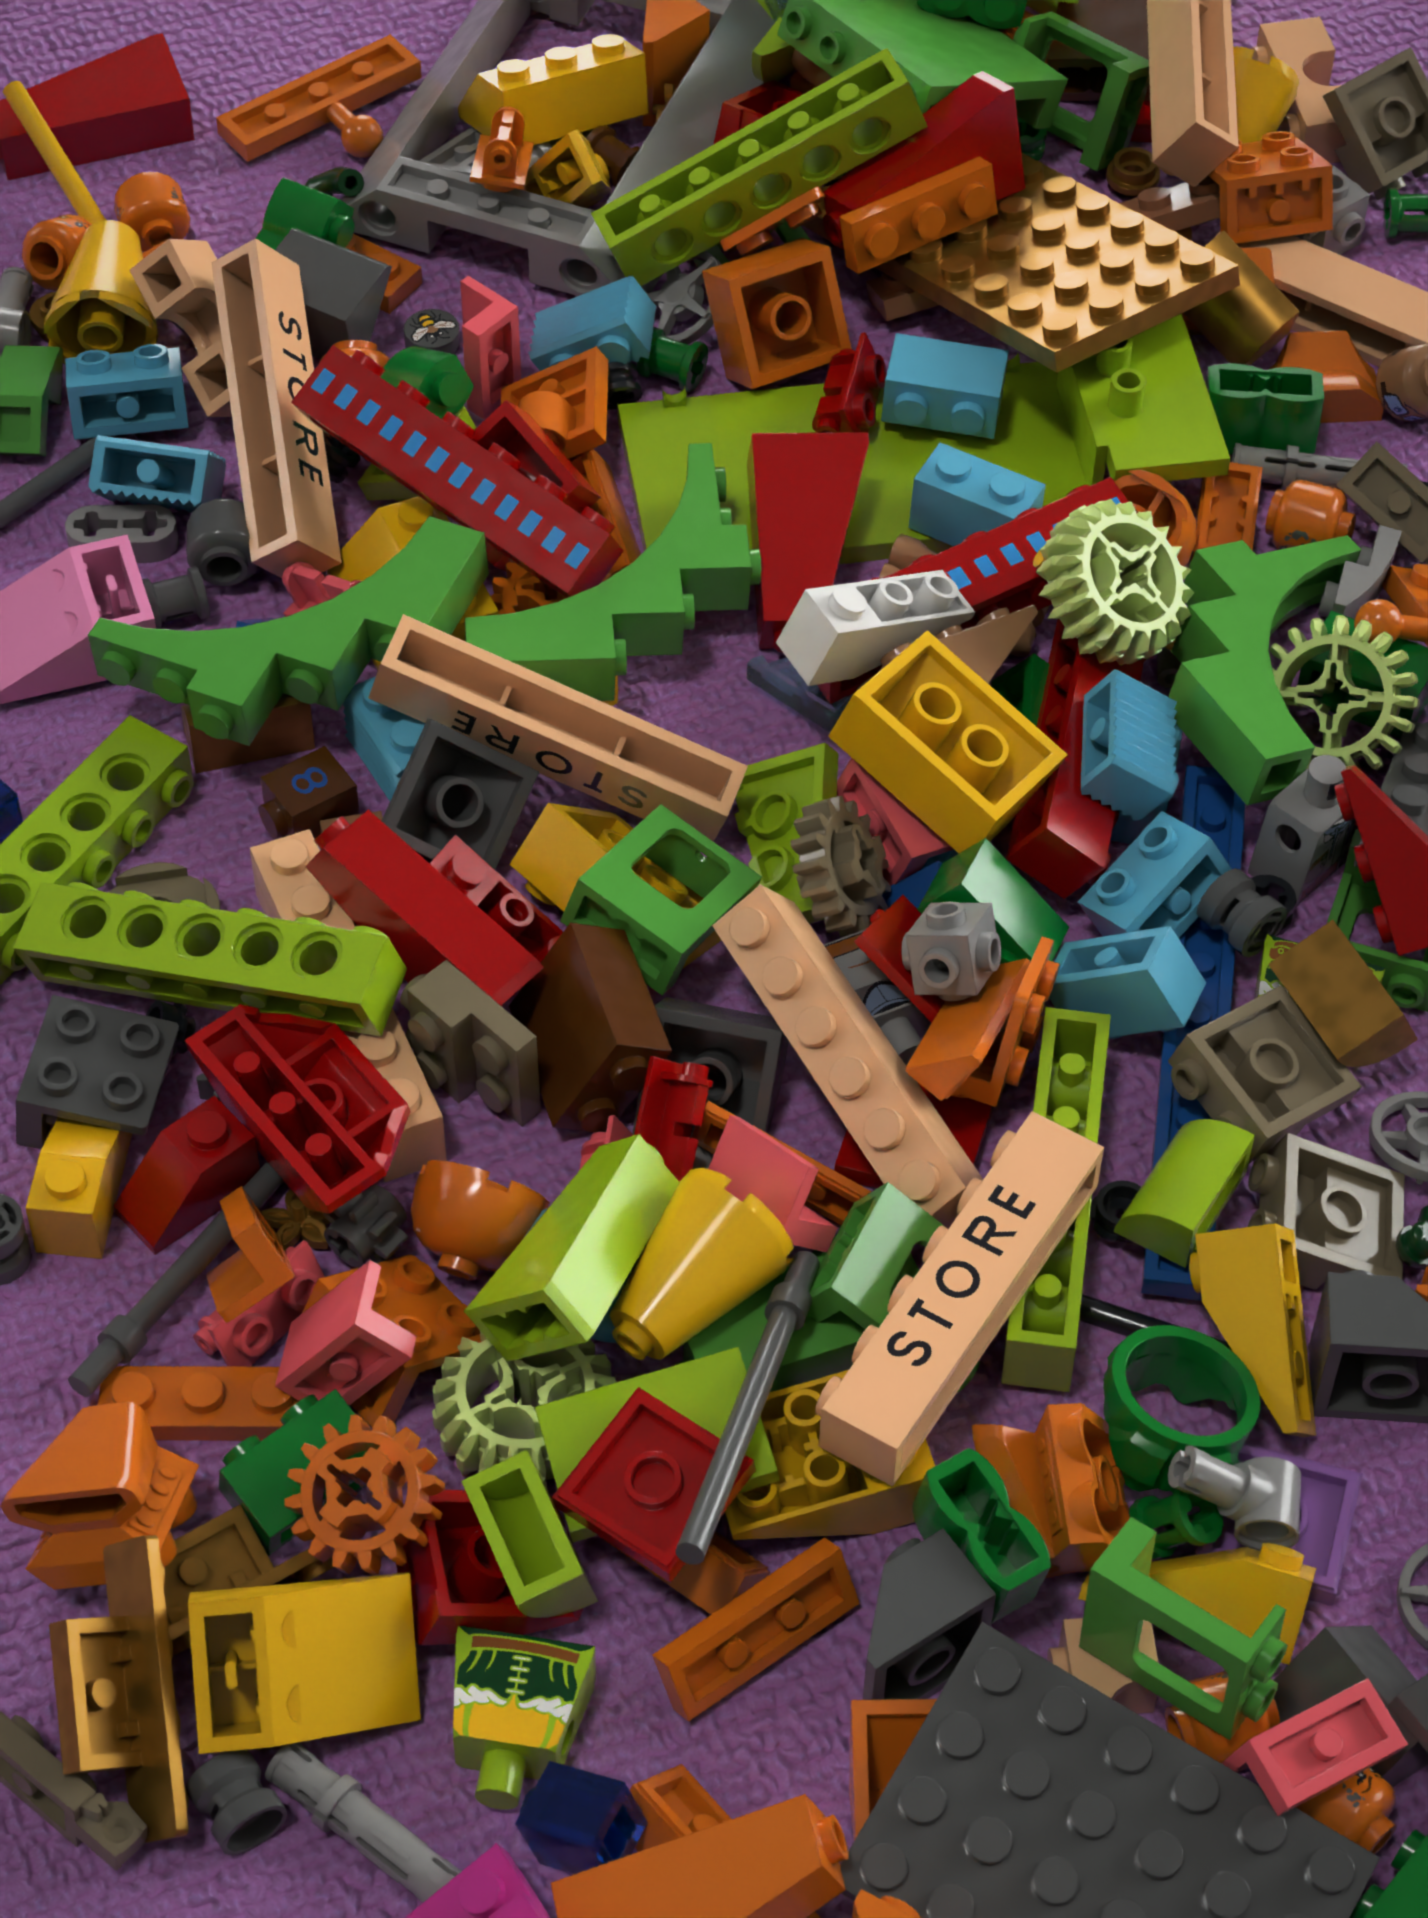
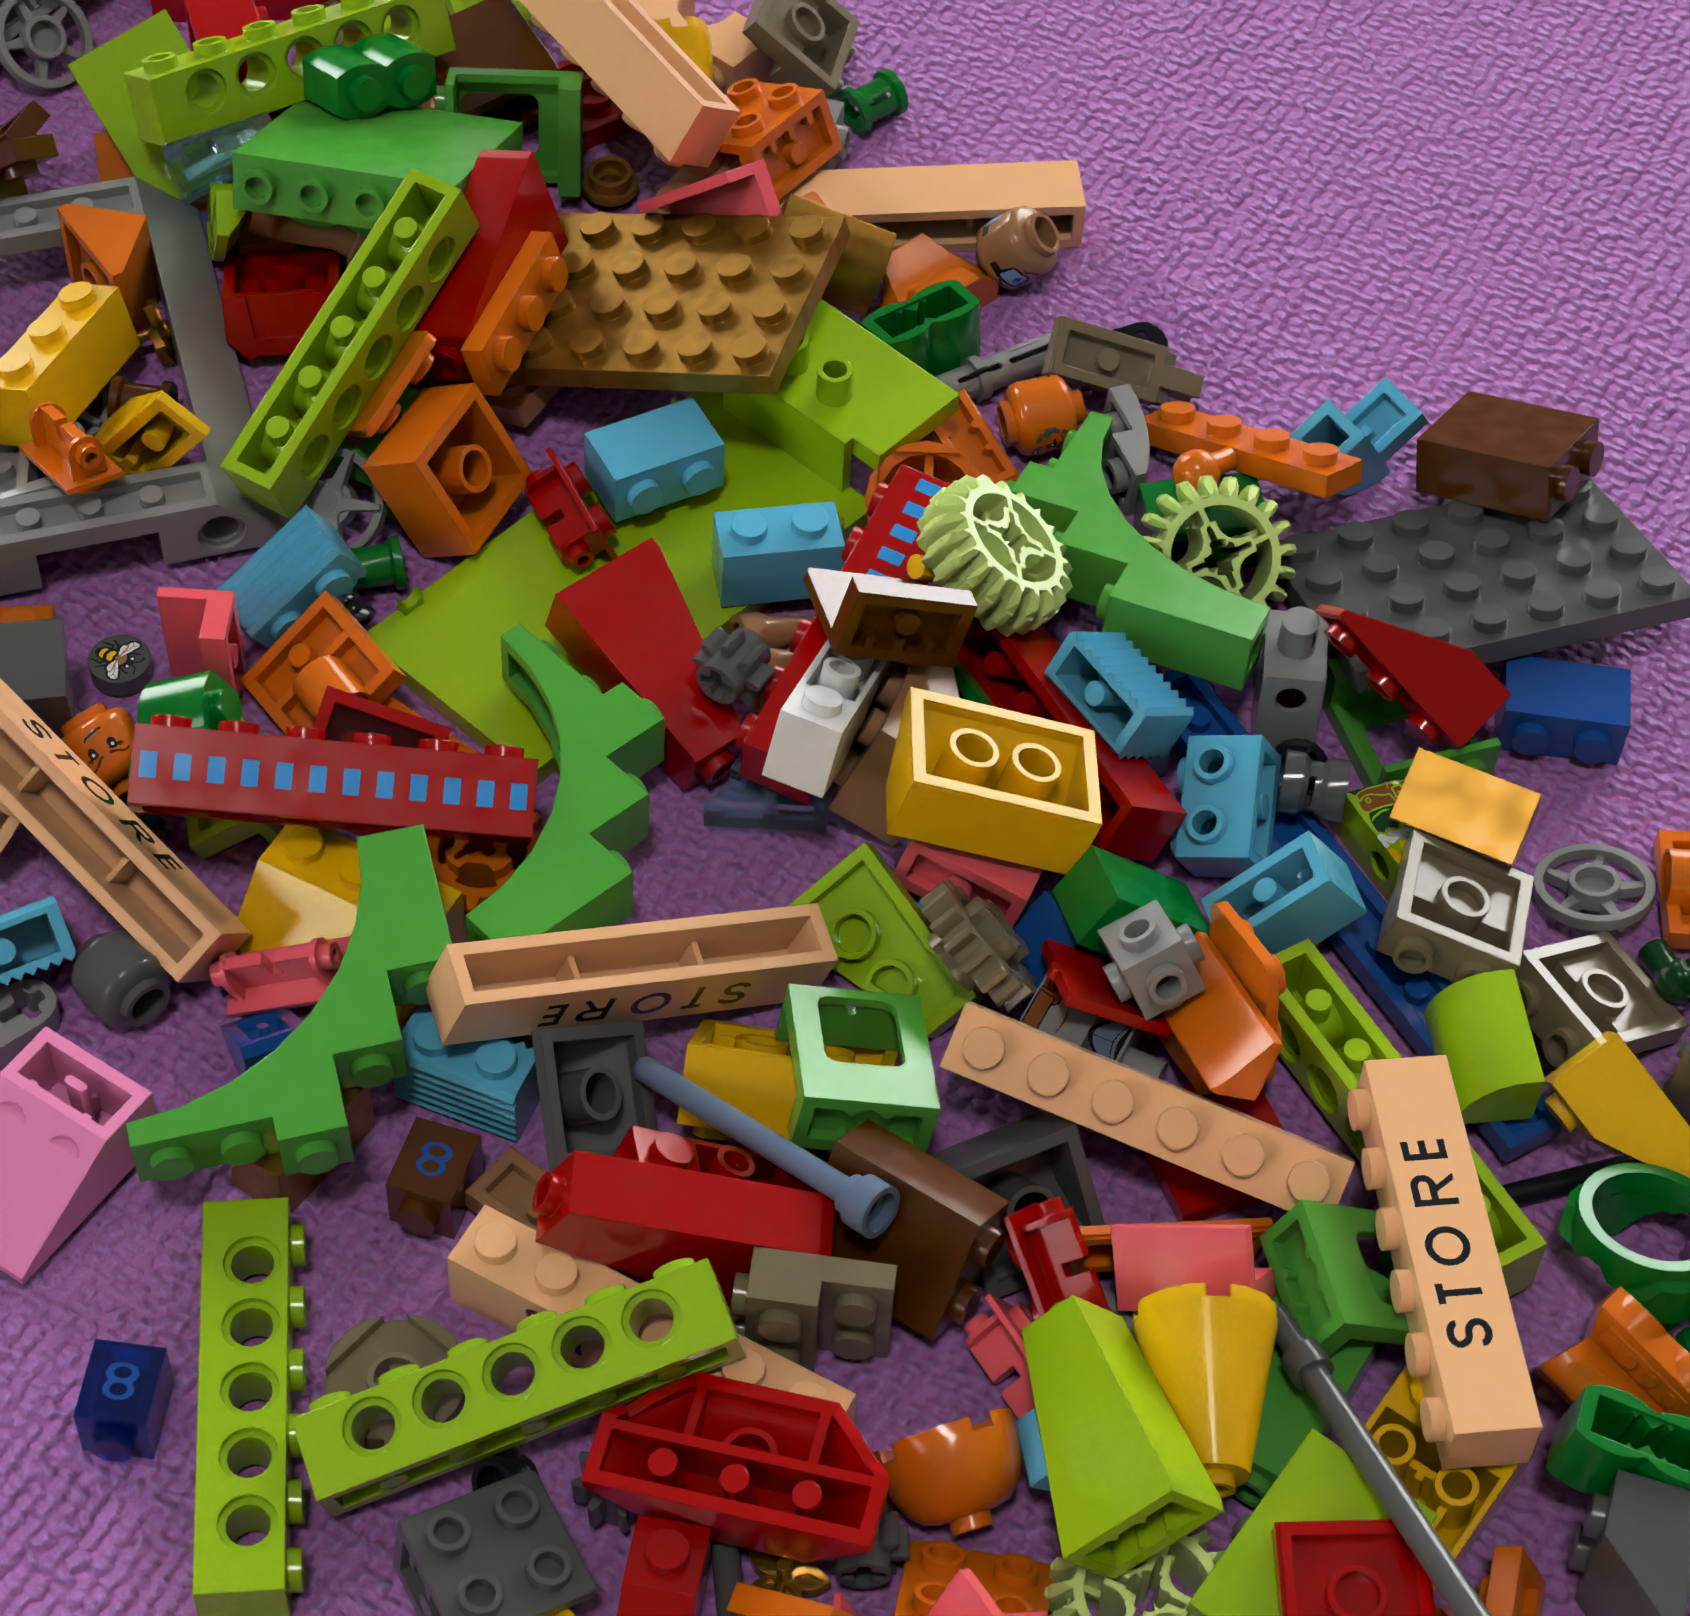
camera: 40 degrees left, 0 degrees up
dark grey bush [142,566,210,629] -> none
none -> sand blue piece [633,1056,900,1239]
none -> coral panel [637,159,783,216]
none -> dark grey gear [692,626,775,706]
none -> reddish brown bracket [803,567,978,668]

